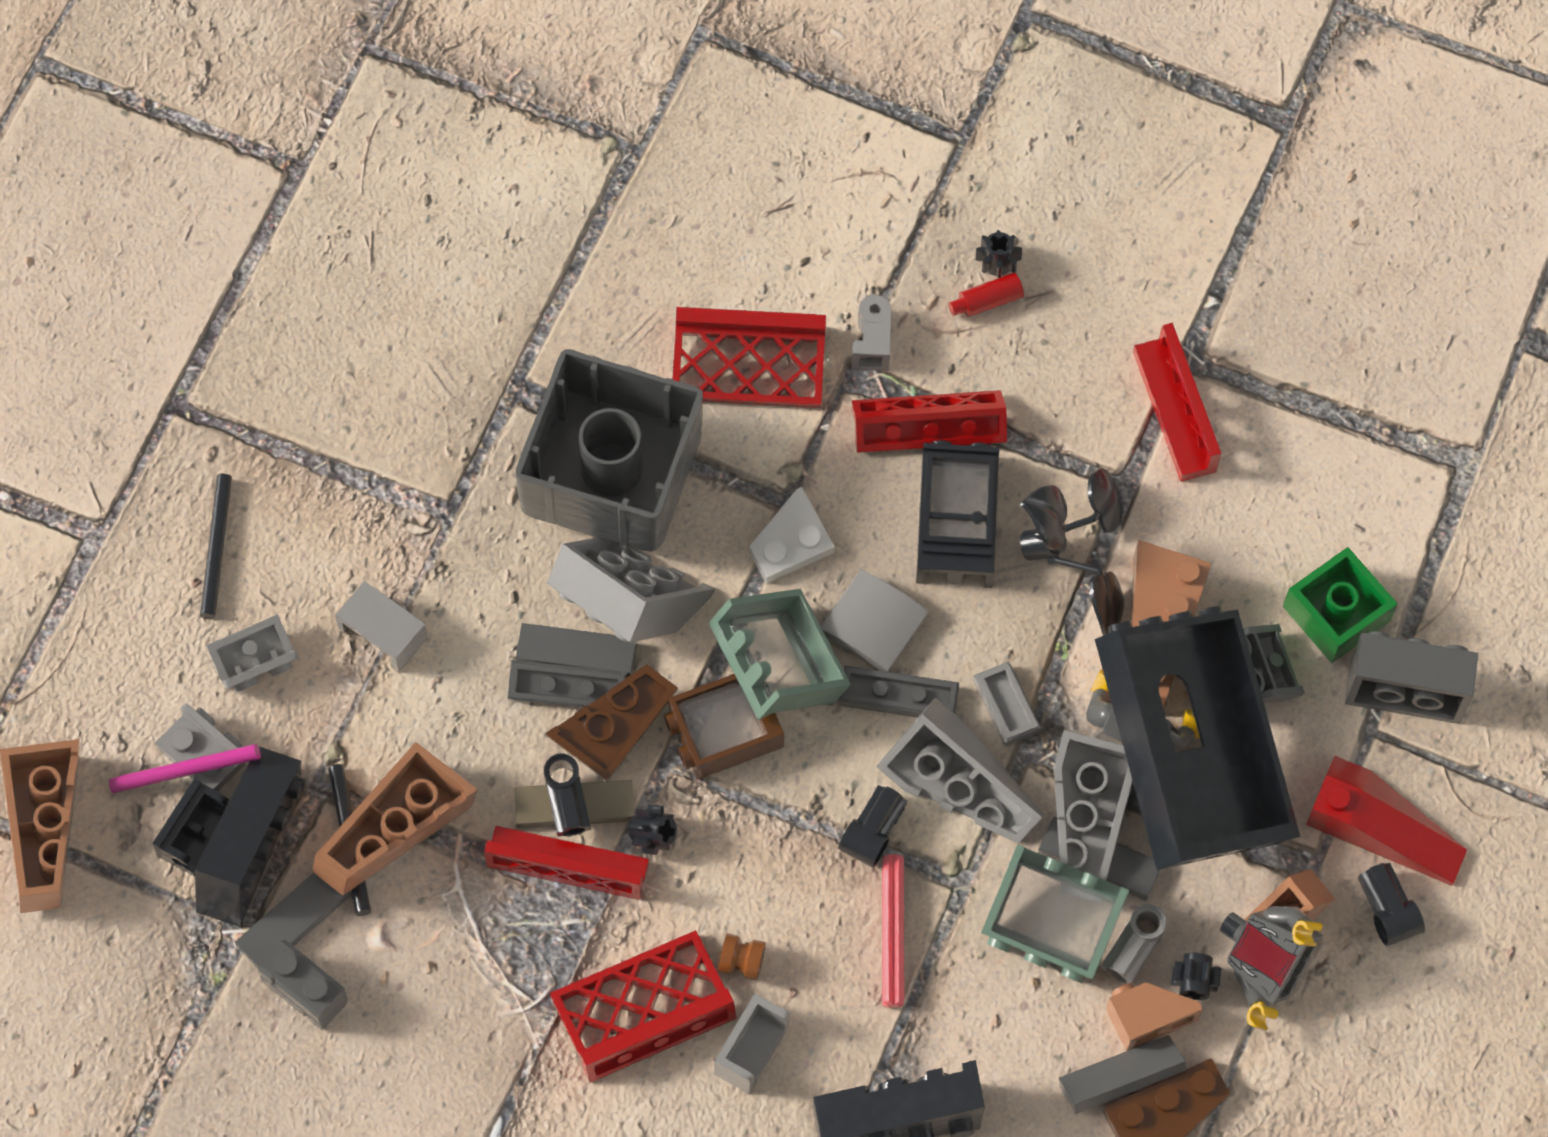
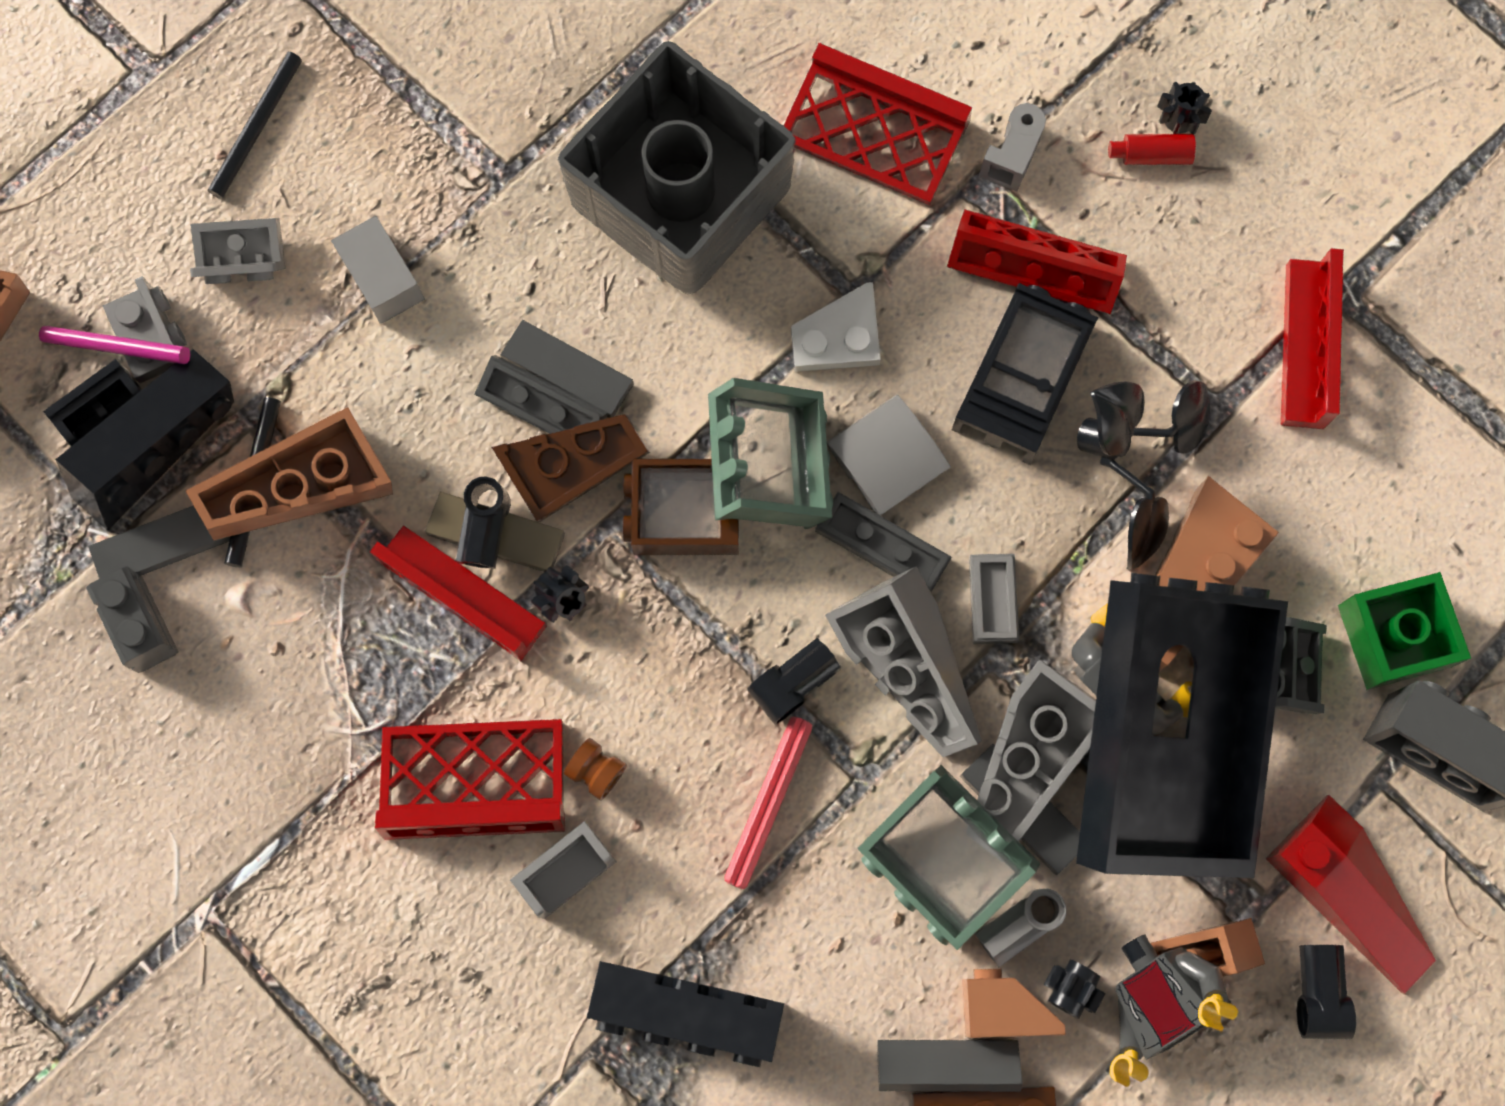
camera: 25 degrees right, 10 degrees up
light grey wedge [547,538,715,643] -> none

